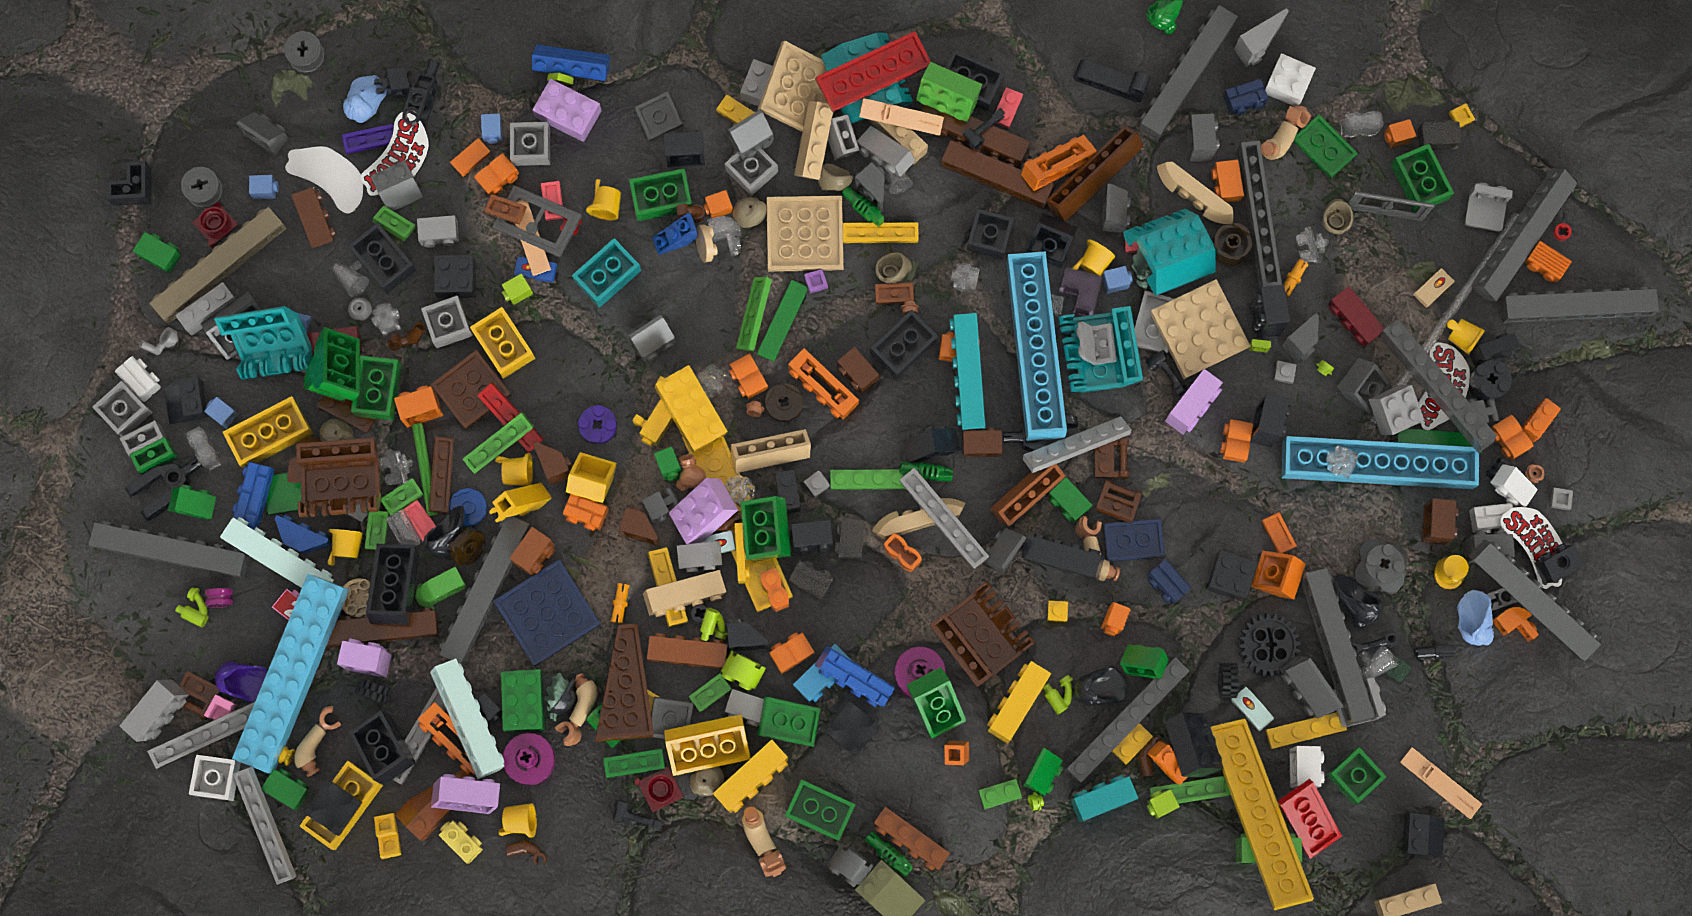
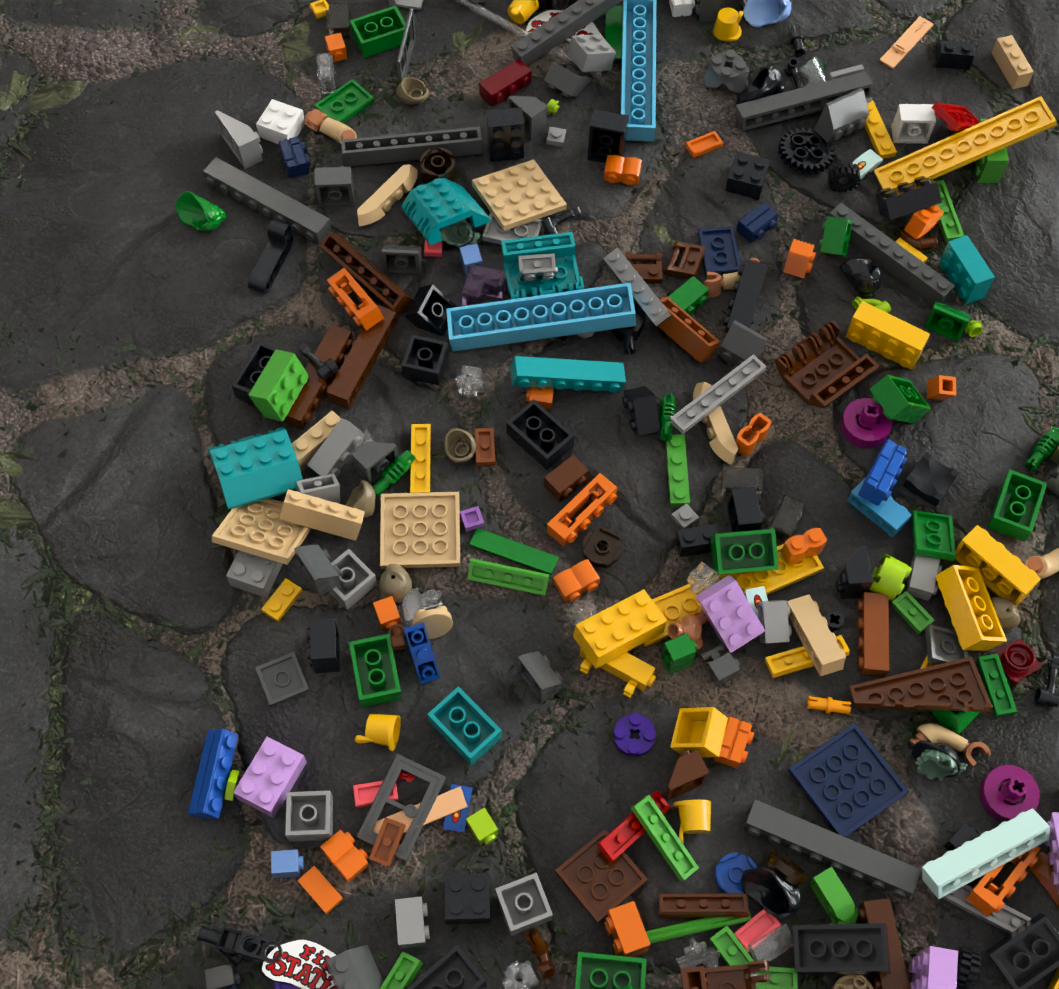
camera: 90 degrees left, 15 degrees down
yellow brick [470,307,535,379] -> none
yellow brick [489,483,552,522] -> none
green brick [501,669,545,733] -> none
dark orange brick [509,527,555,576] -> none
reddish brown slope [619,506,660,547] -> none
lime plant [700,608,728,641] -> none
tan brick [731,429,811,473] -> none
yellow plate [735,523,750,584] -> none
nougat plate [746,401,764,417] -> none
orange brick [769,632,815,674] -> none
red plate [815,31,931,112] -> none
light nougat piece [859,98,944,135] -> none
dark orange brick [874,807,950,871] -> none
nougat plate [901,301,920,316] -> none
reddish brown brick [962,427,1002,457] -> none
bright green plate [978,779,1022,810] -> none
coral plate [995,87,1023,129] -> none
yellow plate [1047,601,1068,622] -> none
yellow hat [1072,239,1115,277] -> none
lime brick [1147,789,1180,819] -> none
lavender brick [1165,369,1223,435] -> none
orange brick [1211,160,1244,203] -> none
lime tile [1249,339,1271,353] -> none
orange slope [1251,550,1306,599] -> none
light orange pin [1283,259,1309,297] -> none
clear hips [1296,227,1329,264] -> none
clear brick [1326,445,1358,479] -> none
green brick [1327,747,1386,805] -> none
tan slope [1413,268,1455,308] -> none
reddish brown brick [1422,498,1459,545] -> none

